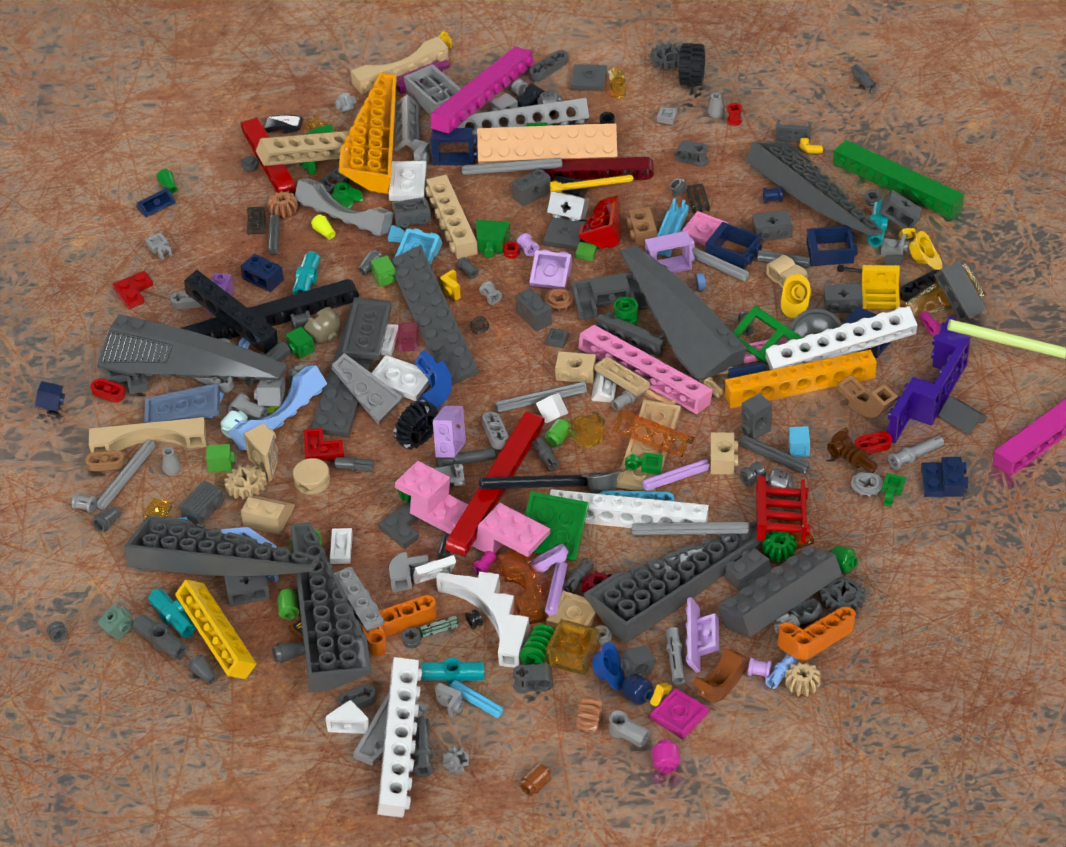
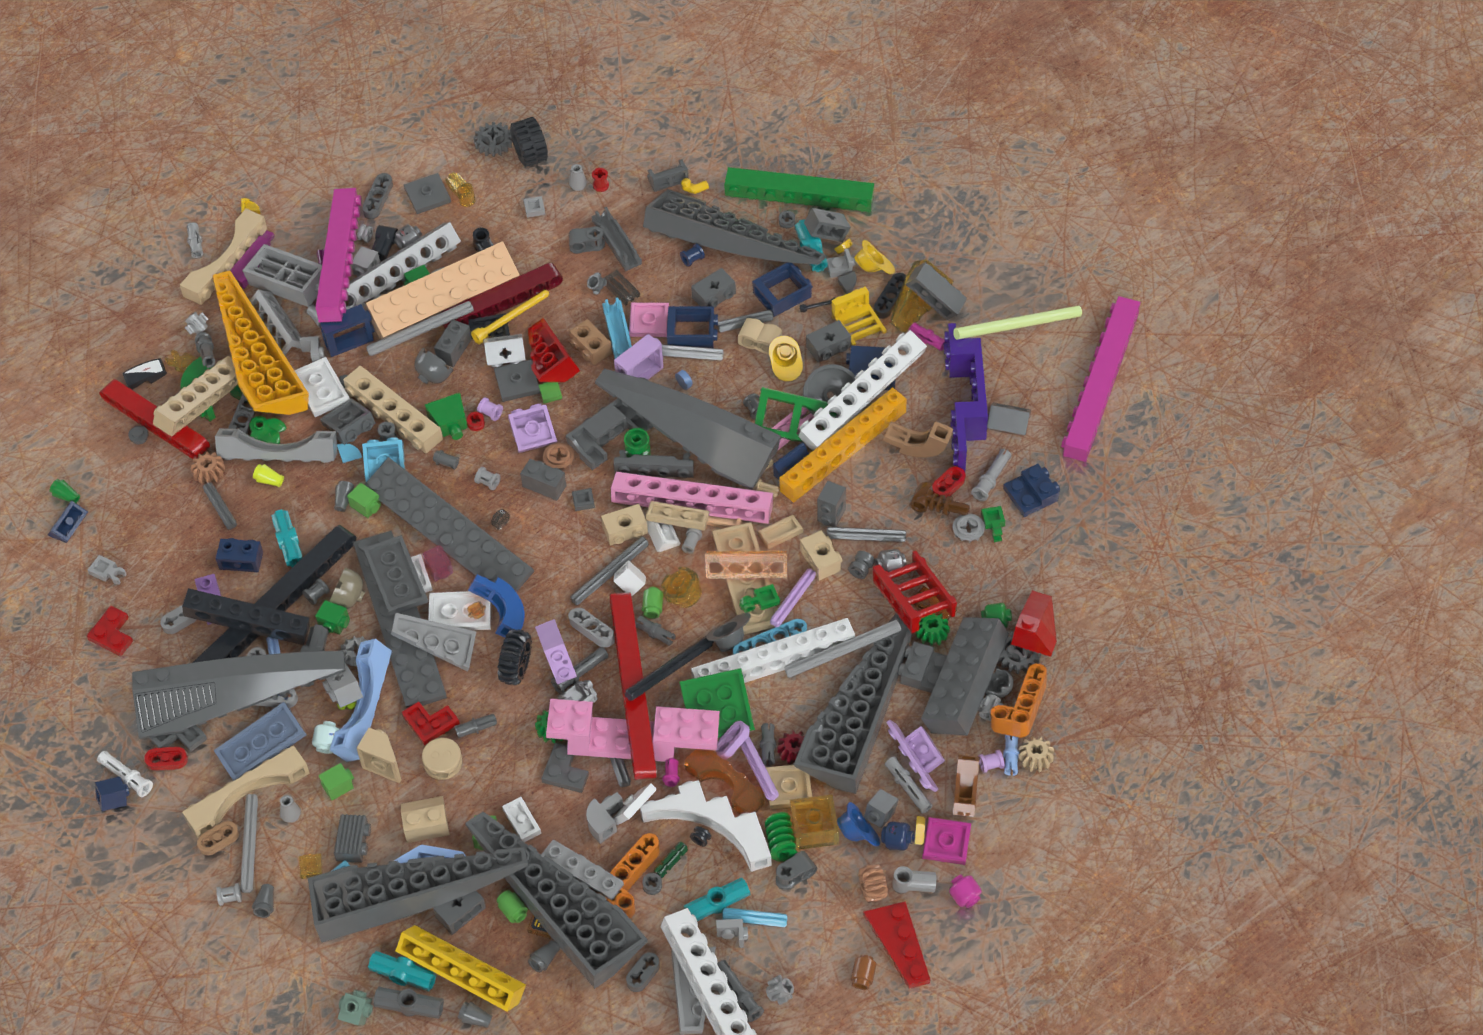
camera: 30 degrees left, 10 degrees up
tan gear [224,465,267,499] -> none
light grey piece [228,393,268,420] -> none
clear smoke bracket [247,207,266,235] -> none
white slope [326,700,369,734] -> none
yellow bracket [440,269,461,301] -> none
light grey plate [591,625,612,645] -> none
medium azure brick [788,426,810,457] -> none
dark grey axle [851,64,877,92] -> none
none -> white pin [97,751,153,797]
none -> light grey pin [186,222,203,258]
none -> dark grey pin [195,332,215,368]
none -> dark grey bush [378,422,397,442]
none -> dark grey cylinder [414,348,454,384]
none -> clear orange plate [467,601,486,620]
none -> dark grey piece [591,207,642,271]
none -> tan tile [758,515,803,549]
none -> red wing [863,901,930,989]
none -> red wedge [1011,590,1057,657]

